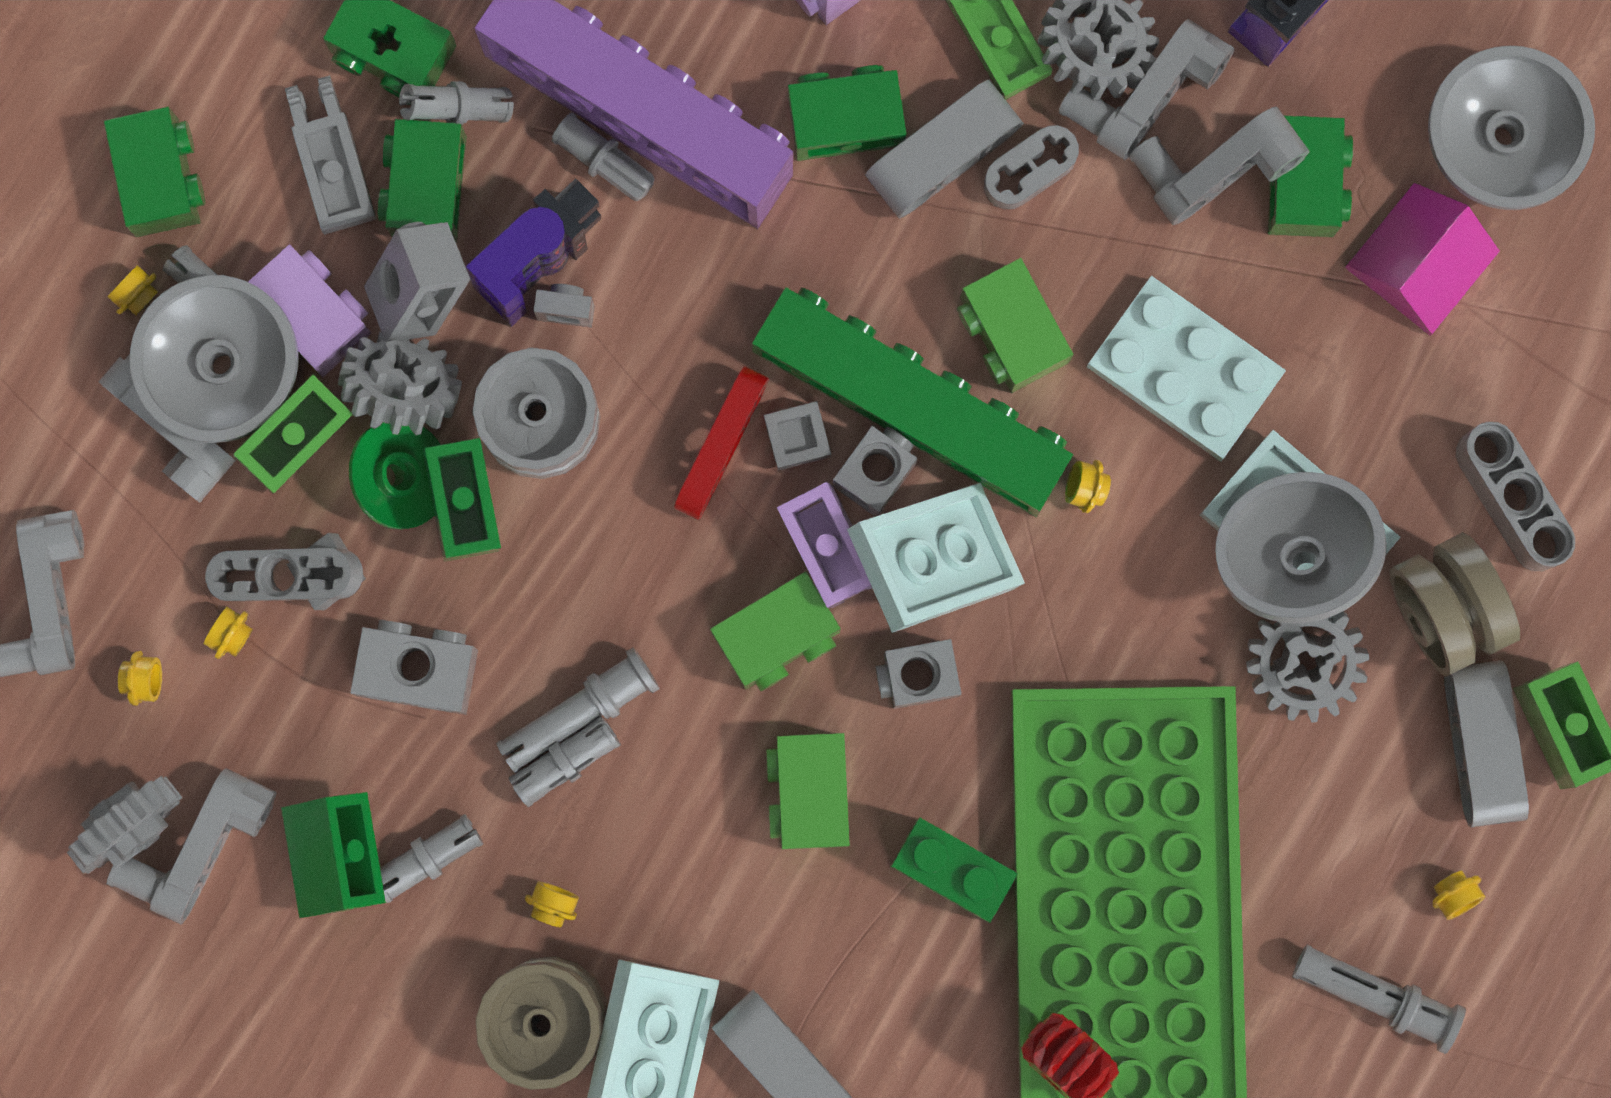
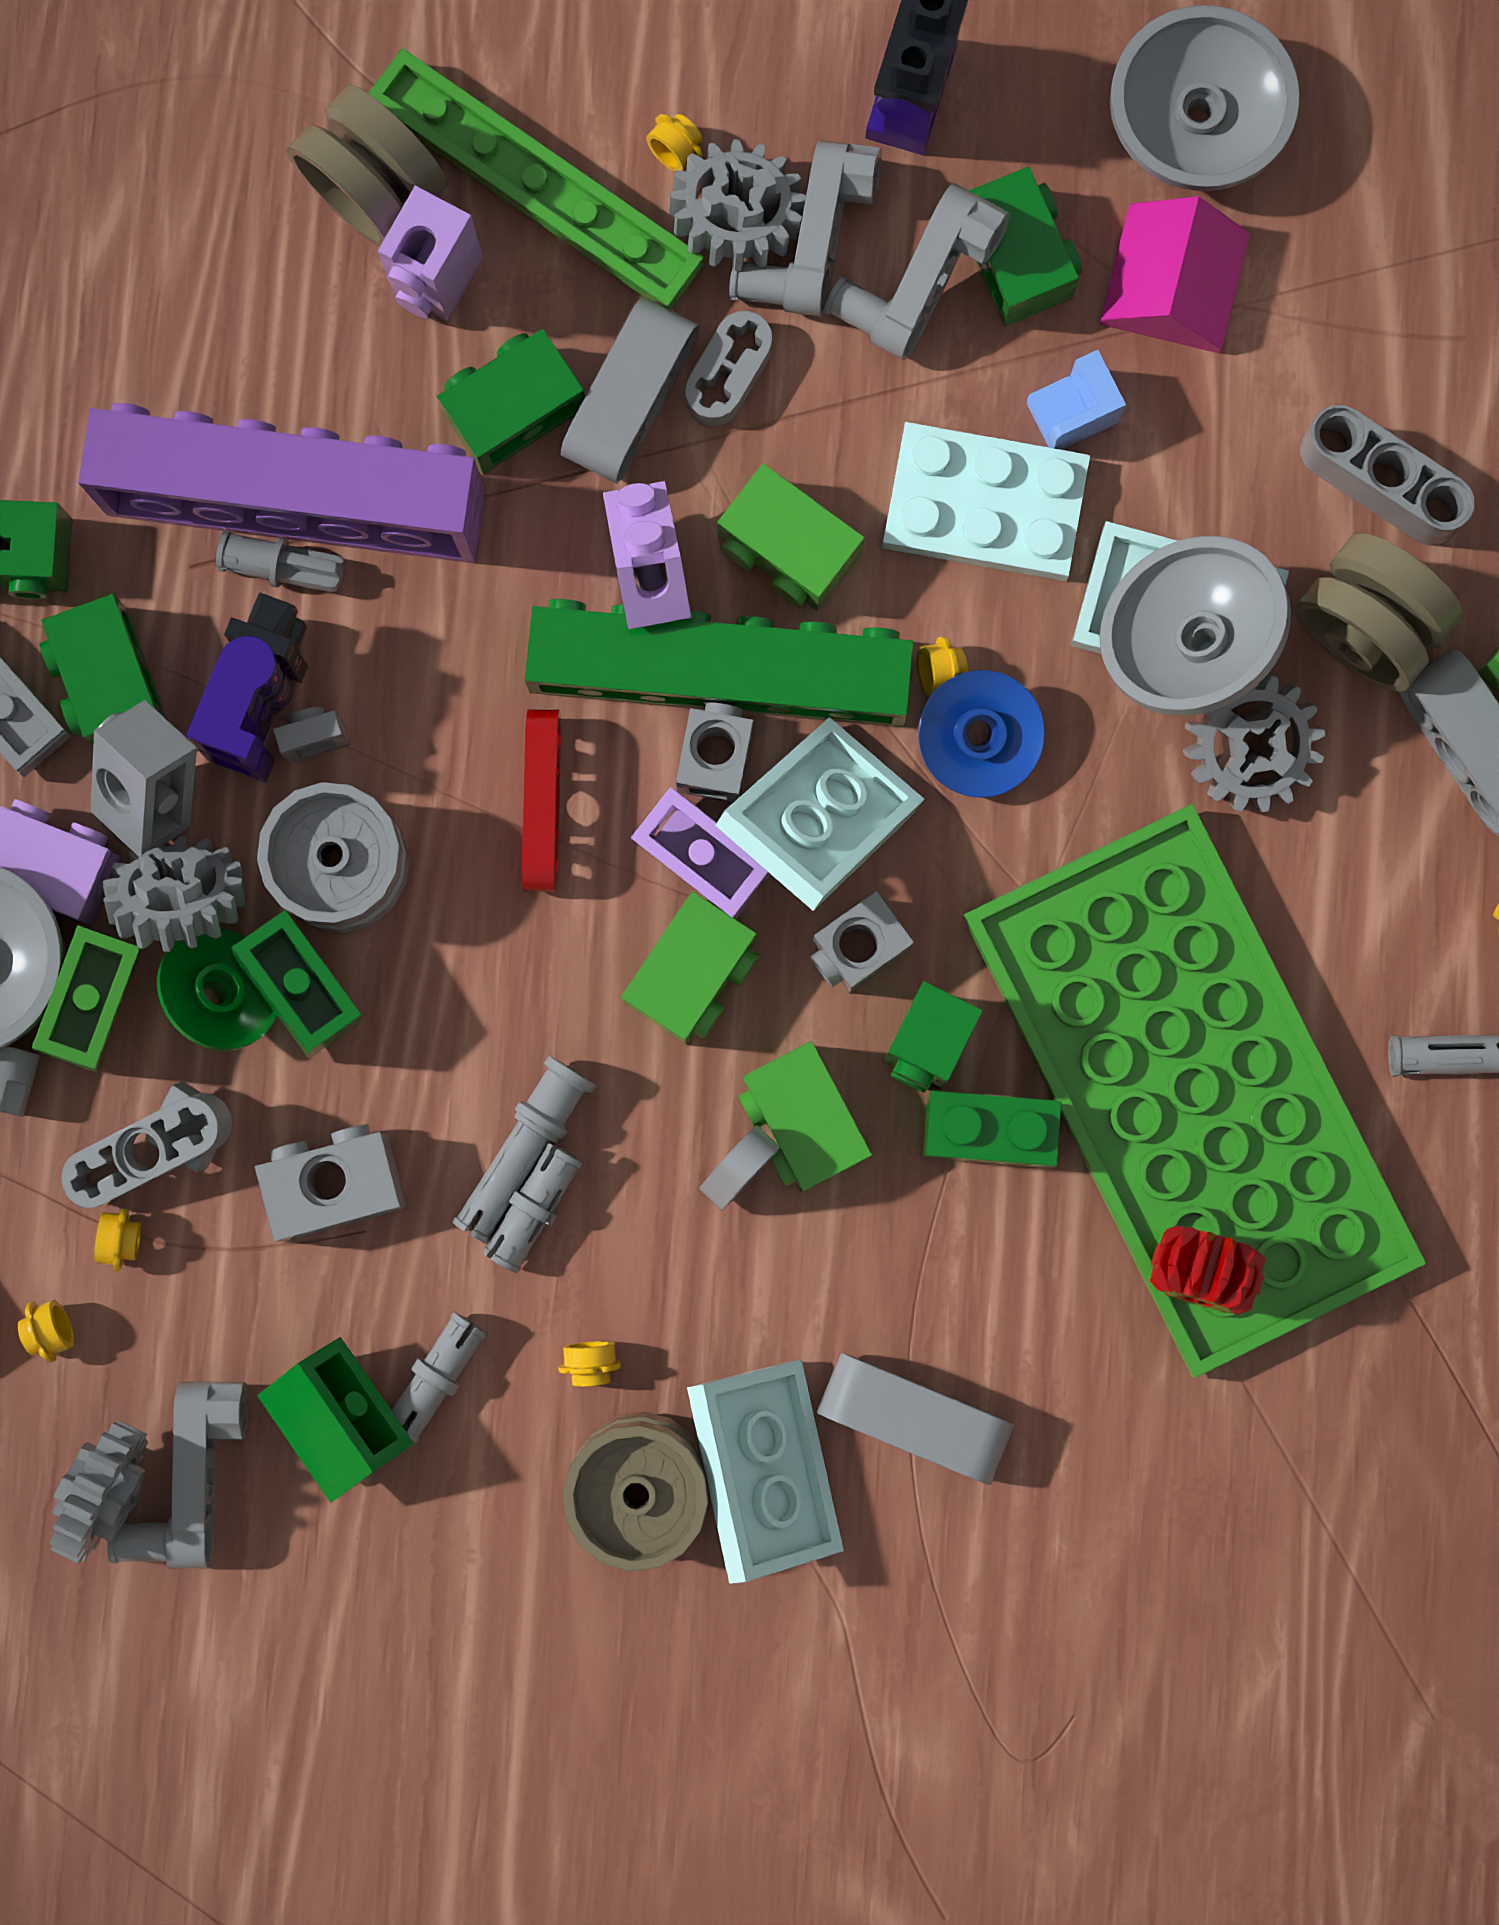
camera: 20 degrees left, 0 degrees up
light grey pin [399,81,514,125] -> none
light grey plate [764,401,831,471] -> none
none -> lavender brick [603,481,691,629]
none -> light grey beam [699,1125,781,1211]
none -> green brick [883,981,983,1093]
none -> blue dish [918,670,1045,798]
none -> light blue panel [1027,350,1126,450]

